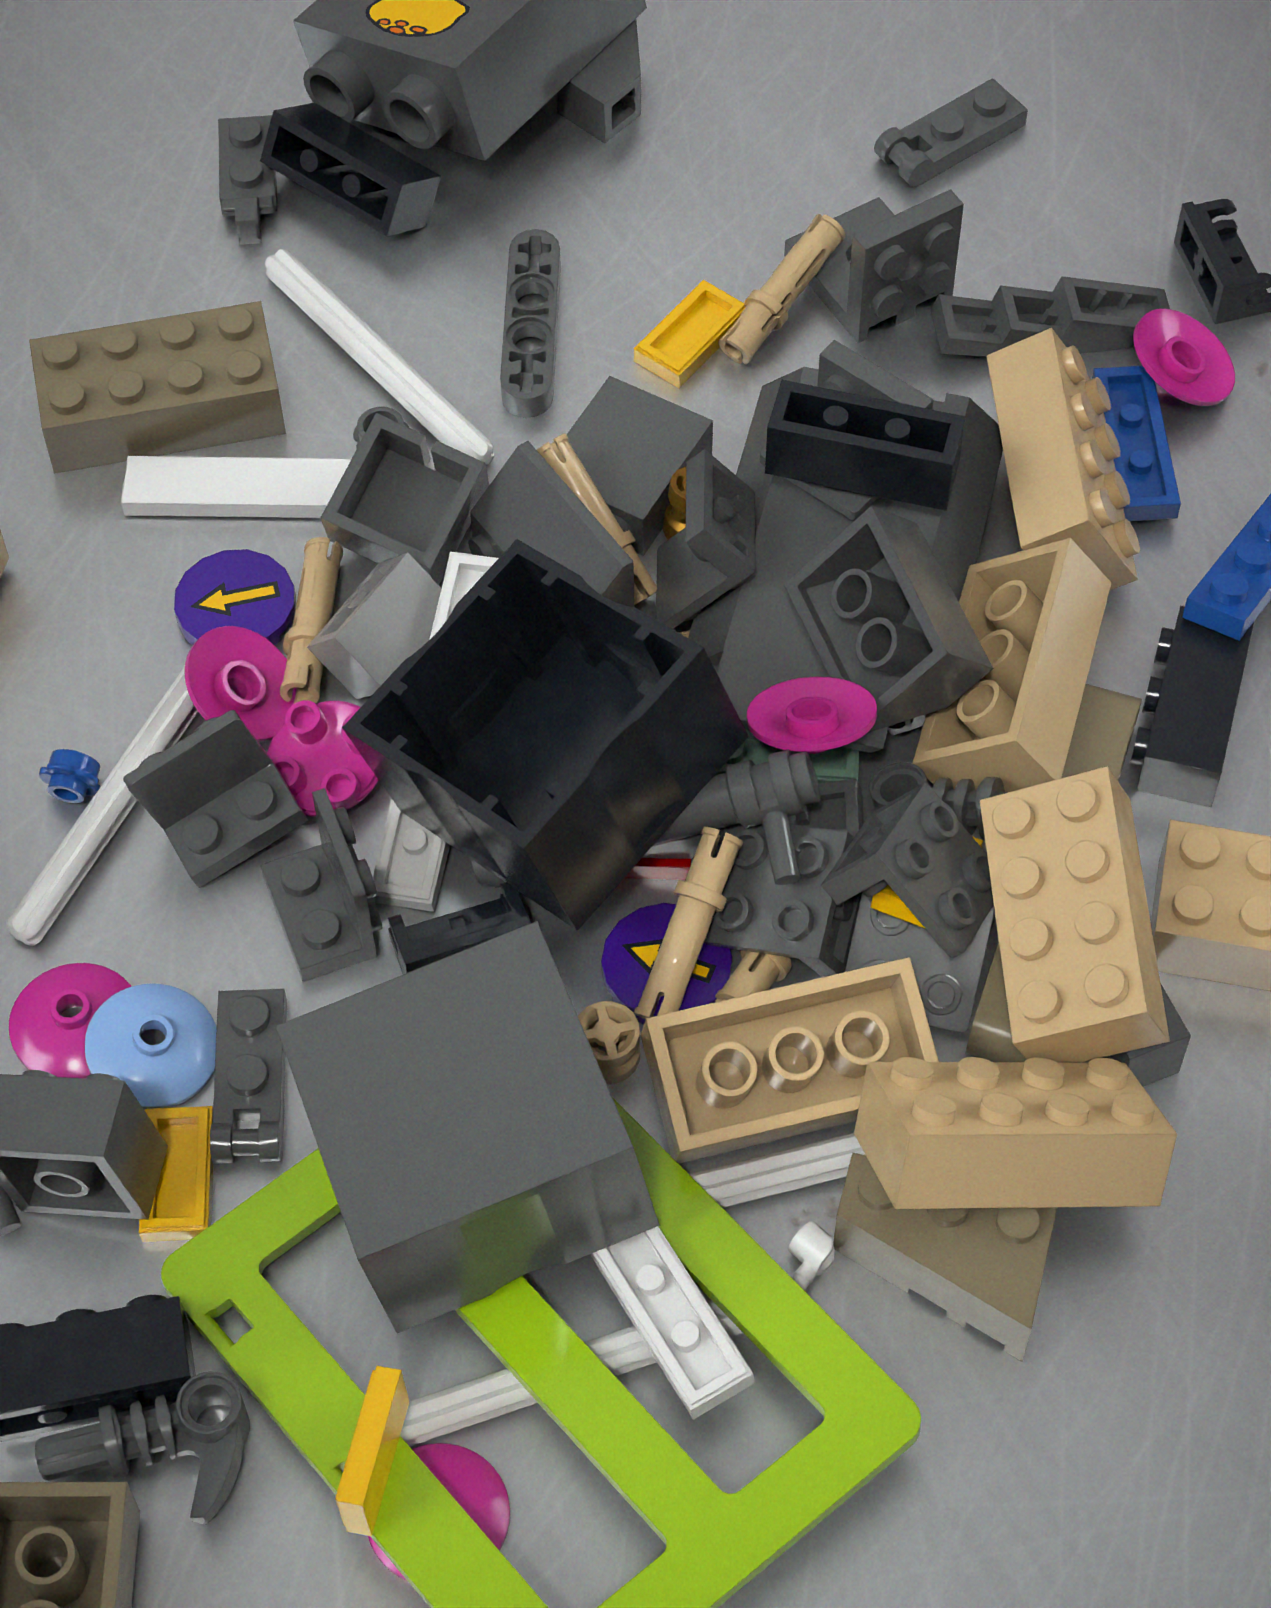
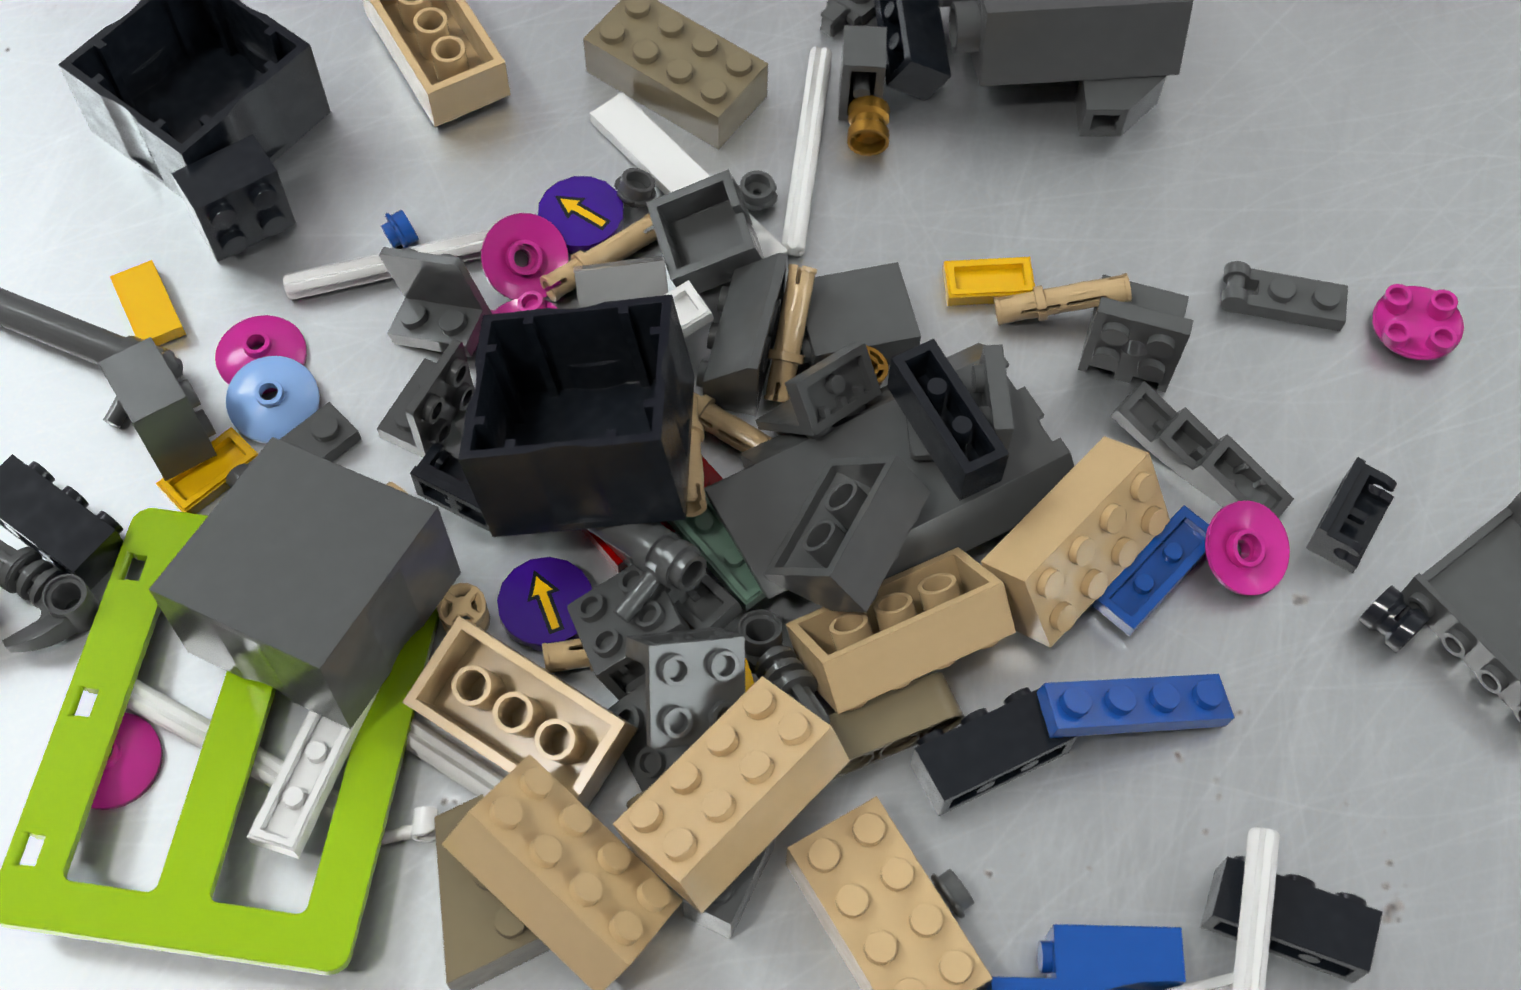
camera: 45 degrees right, 5 degrees up
yellow tile [335,1366,409,1536] -> none
dark grey beam [500,229,561,418] -> none
tan pin [633,827,743,1019] -> none
dark pink dish [747,677,877,754] -> none
none -> dark grey plate [614,168,656,208]
none -> dark grey brick [838,25,887,121]
none -> pearl gold wheel [847,95,890,156]
none -> dark pink dish [1372,284,1464,360]

